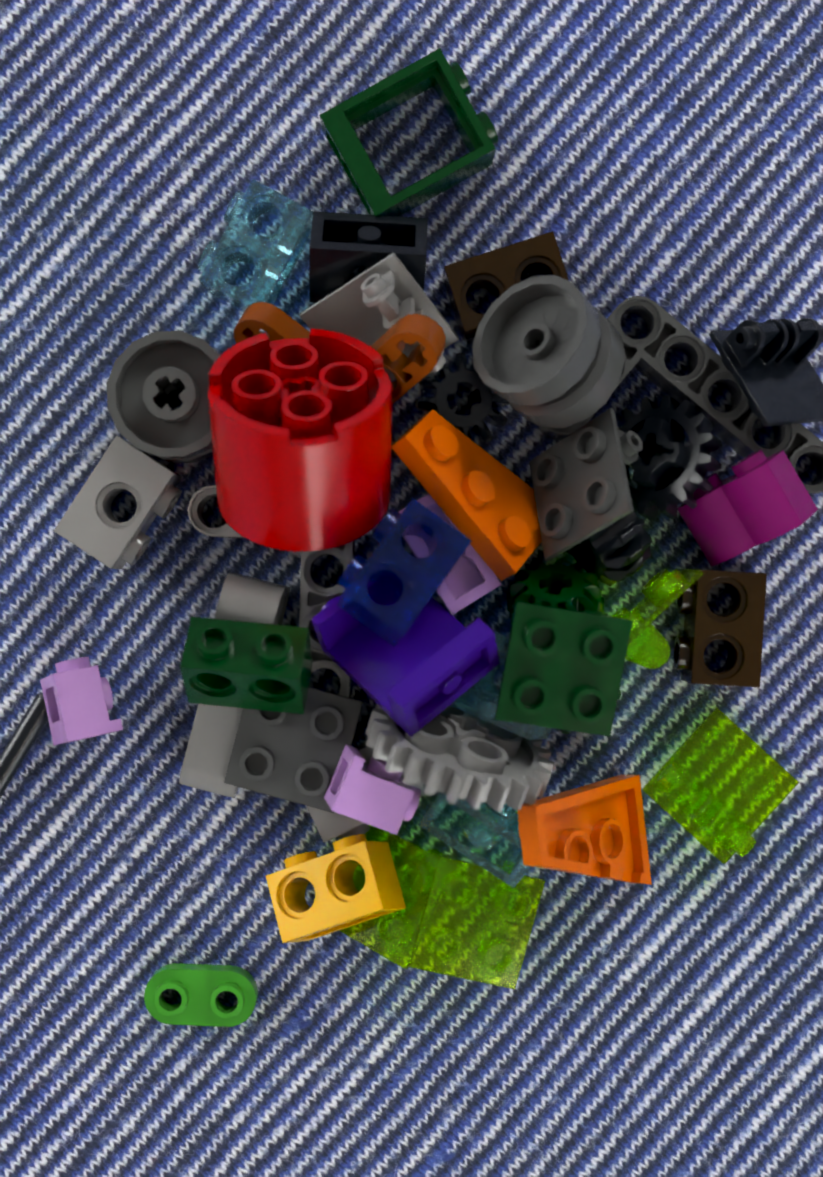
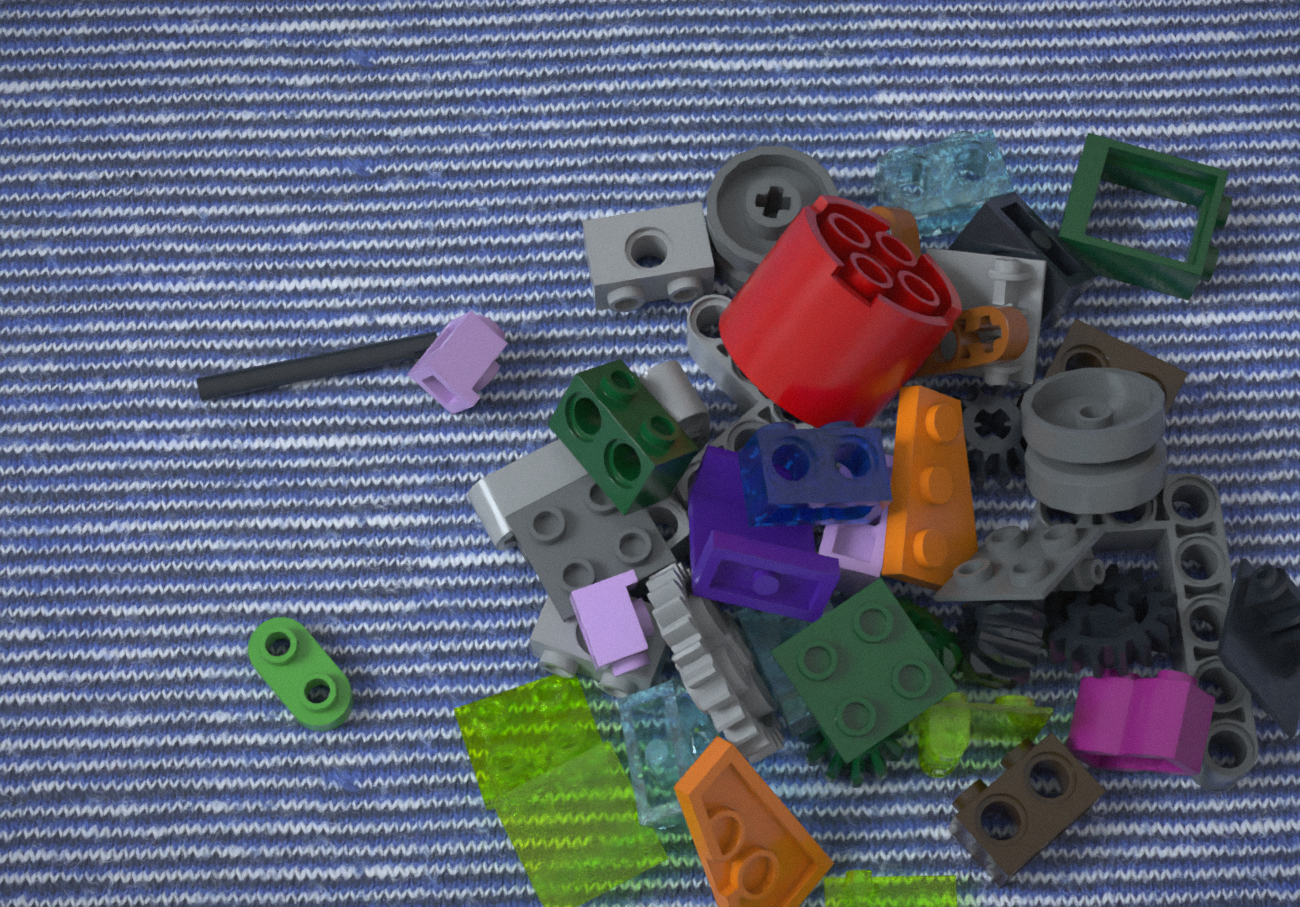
camera: 50 degrees right, 20 degrees down
yellow brick [266,834,406,943] -> none

